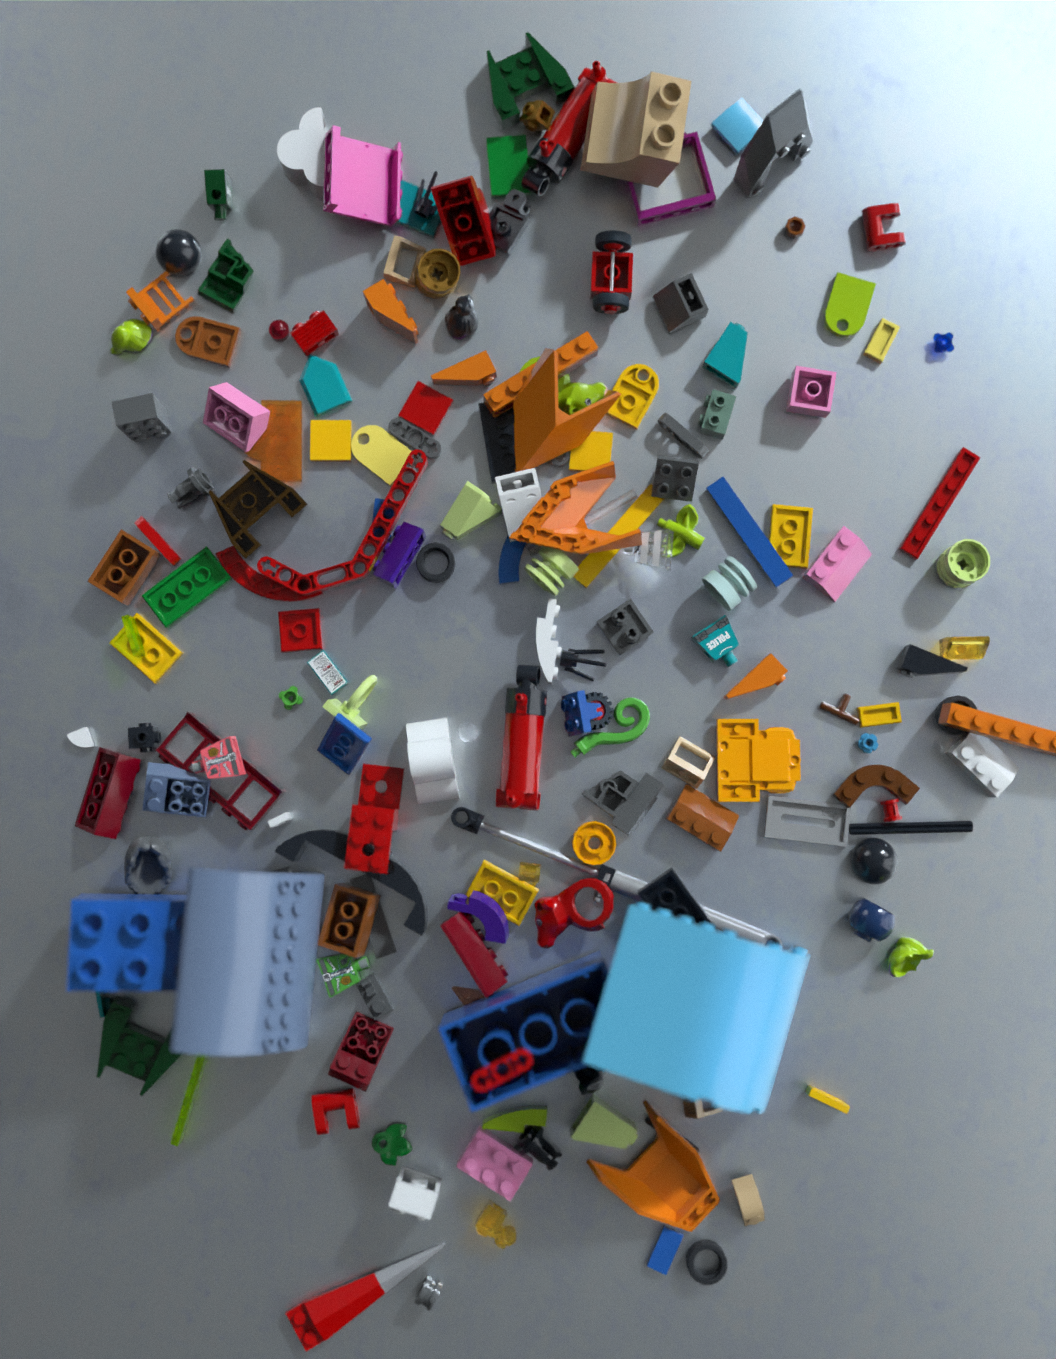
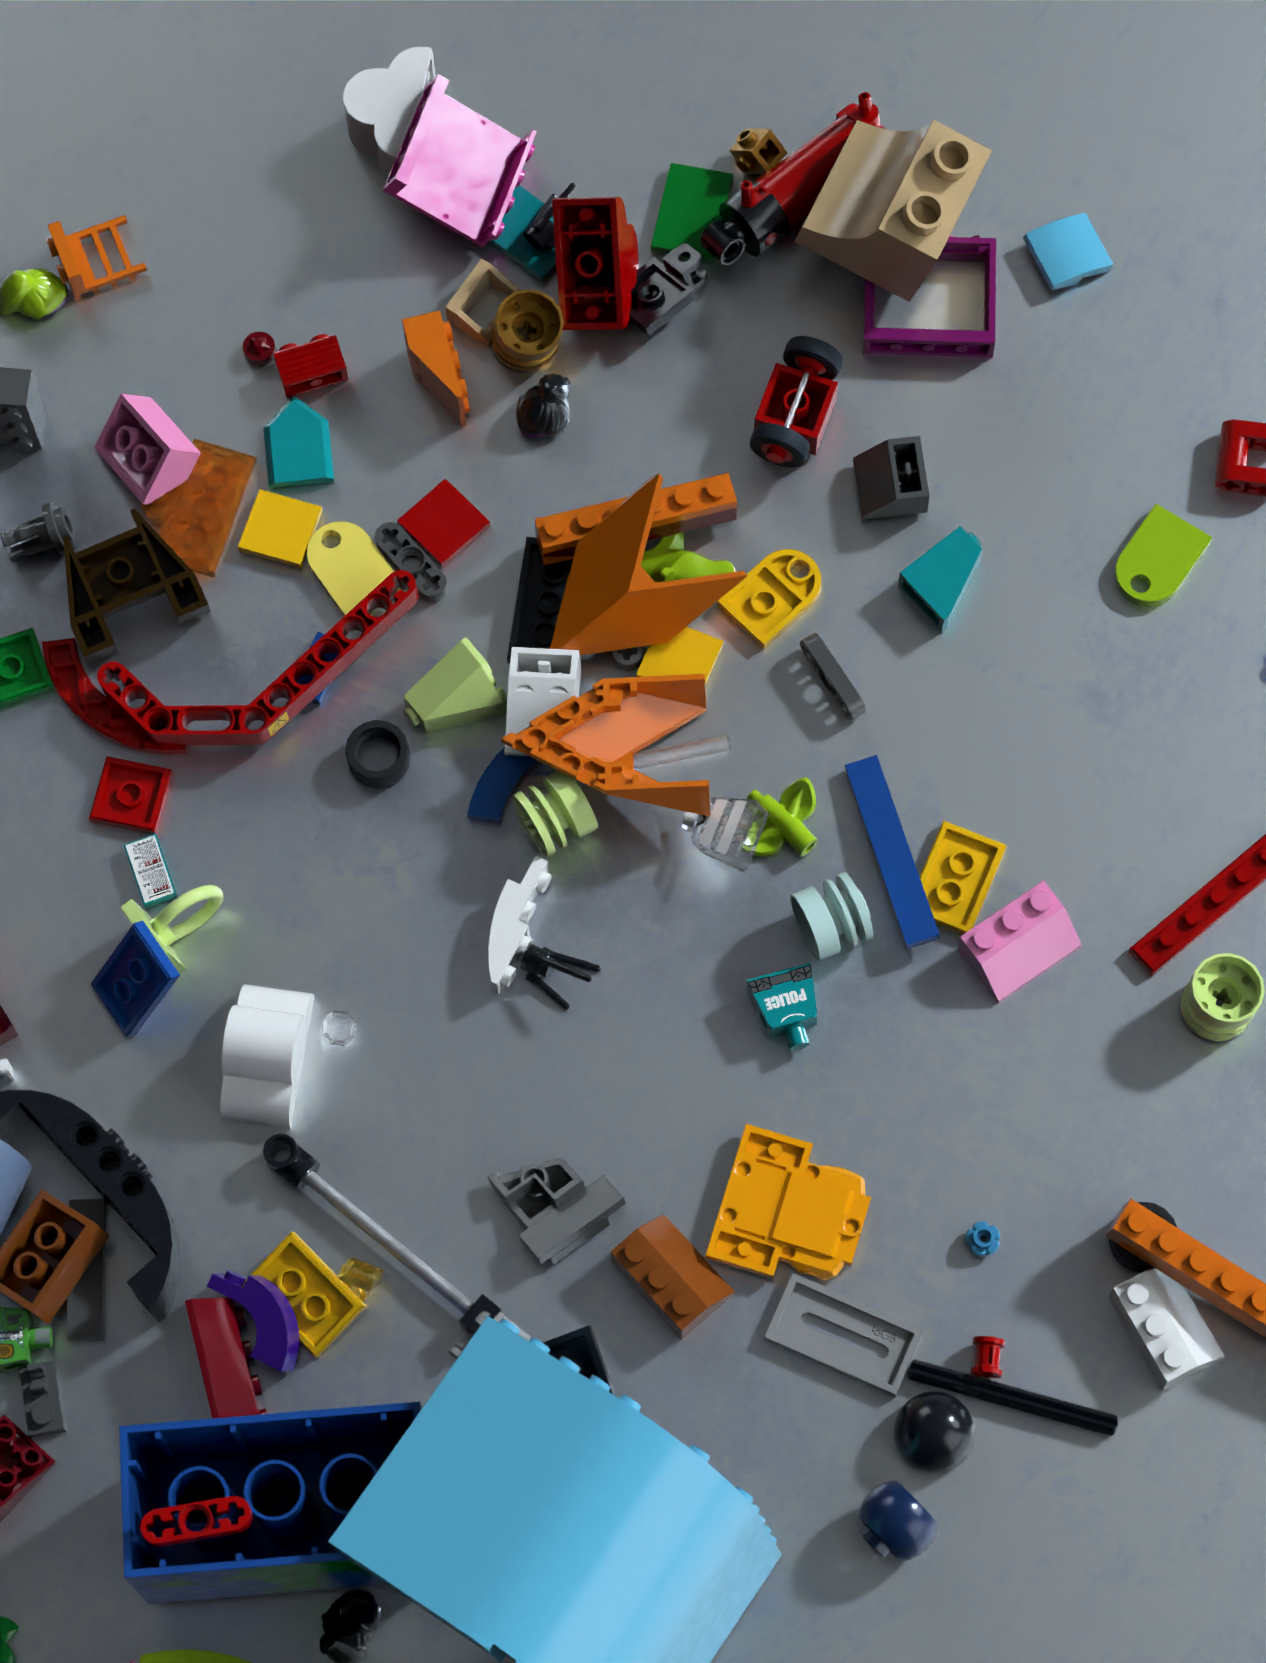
camera: 20 degrees right, 15 degrees down
black piece [155,229,202,276] -> none
dark orange tile [175,316,241,368] -> none
dark green slope [198,238,254,313] -> none
dark green torso [204,169,232,221] -> none
bright green plate [279,686,303,710] -> none
red bracket [344,764,405,874] -> none
dark purple slope [372,522,426,589] -> none
orange slope [431,350,497,386] -> none
dark green wedge [487,32,575,131] -> none
red piece [496,665,547,811] -> none
red animal [534,878,614,949] -> none
blue plate [561,690,614,737] -> none
bright green plant [570,697,650,758] -> none
light orange wheel [572,821,616,865] -> none
yellow tile [573,484,665,588] -> none
dark grey plate [597,599,654,656] -> none
dark grey plate [651,456,699,502] -> none
tan tile [662,736,715,789] -> none
sand green brick [698,389,736,439] -> none
orange slope [724,653,788,700] -> none
dark grey wedge [733,89,813,198] -> none
dark orange tile [784,217,805,239] -> none
bright pink brick [786,366,837,418] -> none
reddish brown piece [819,693,860,725] -> none
reddish brown plate [833,765,920,808] -> none
yellow tile [857,702,902,728] -> none
light yellow tile [863,318,900,364] -> none
lime hair [888,937,934,977] -> none
black slope [896,644,968,678] -> none
clear yellow tile [939,636,990,660] -> none

